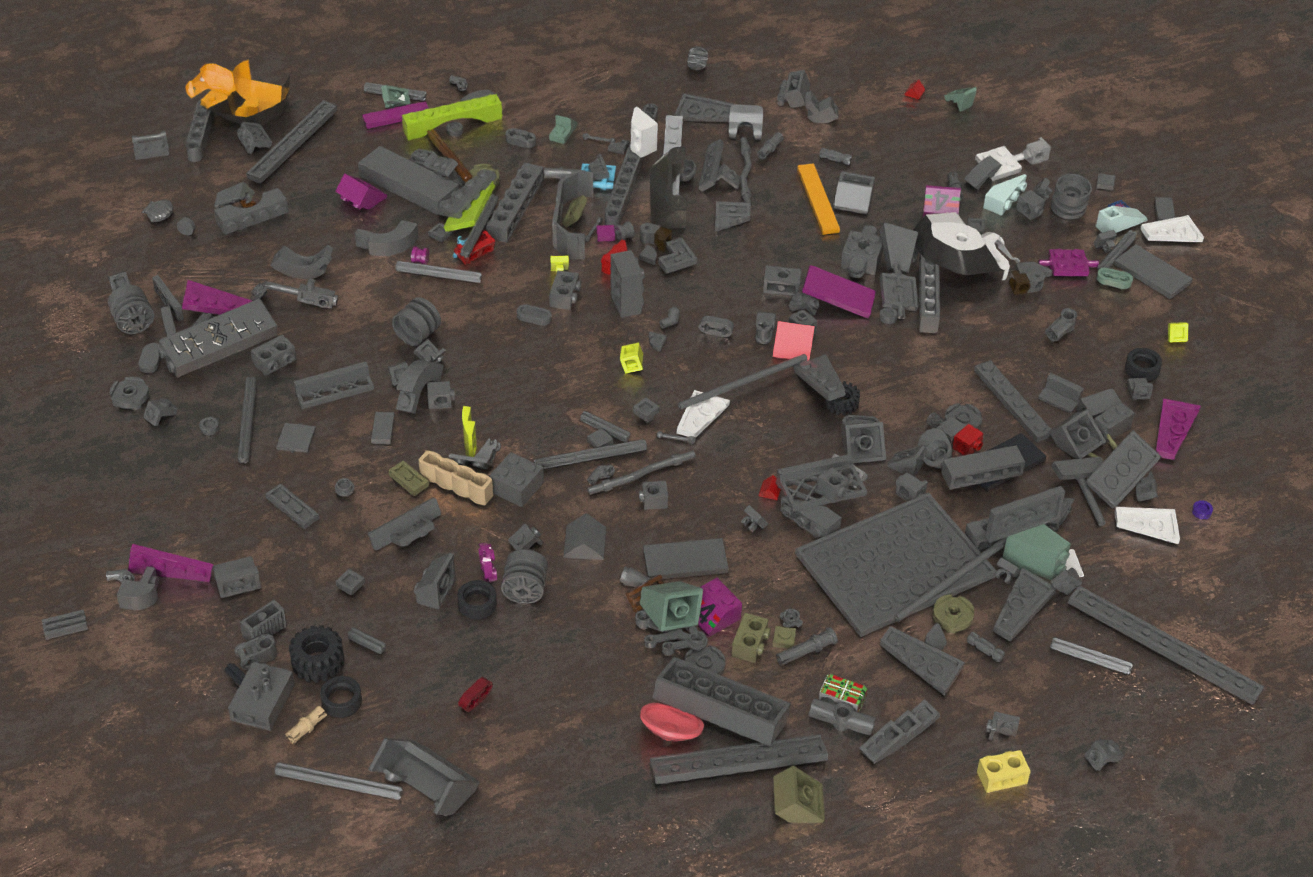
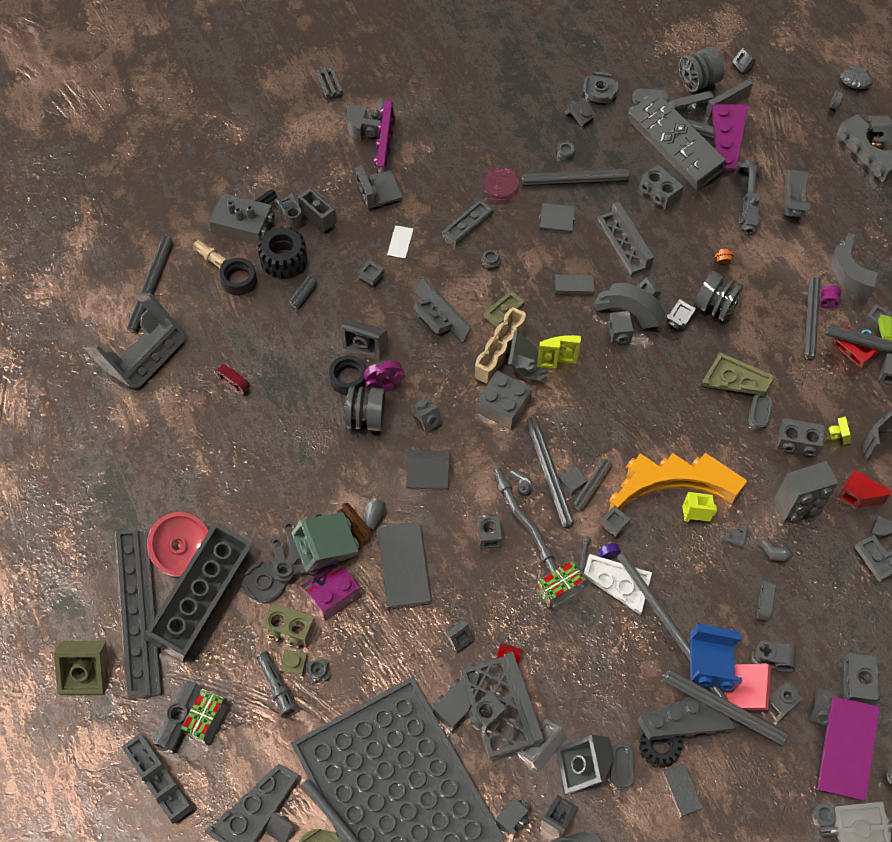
camera: 90 degrees right, 15 degrees up
none -> white sticker [387,225,413,258]
none -> clear pink tile [482,167,519,200]
none -> piece [537,561,587,609]
none -> dark purple tile [598,543,621,560]
none -> light orange arch [609,453,747,511]
none -> dark grey tile [662,763,703,817]
none -> dark grey axle [663,670,788,745]
none -> blue panel [690,623,743,691]
none -> olive wing [701,352,775,395]
none -> orange plate [715,249,734,264]

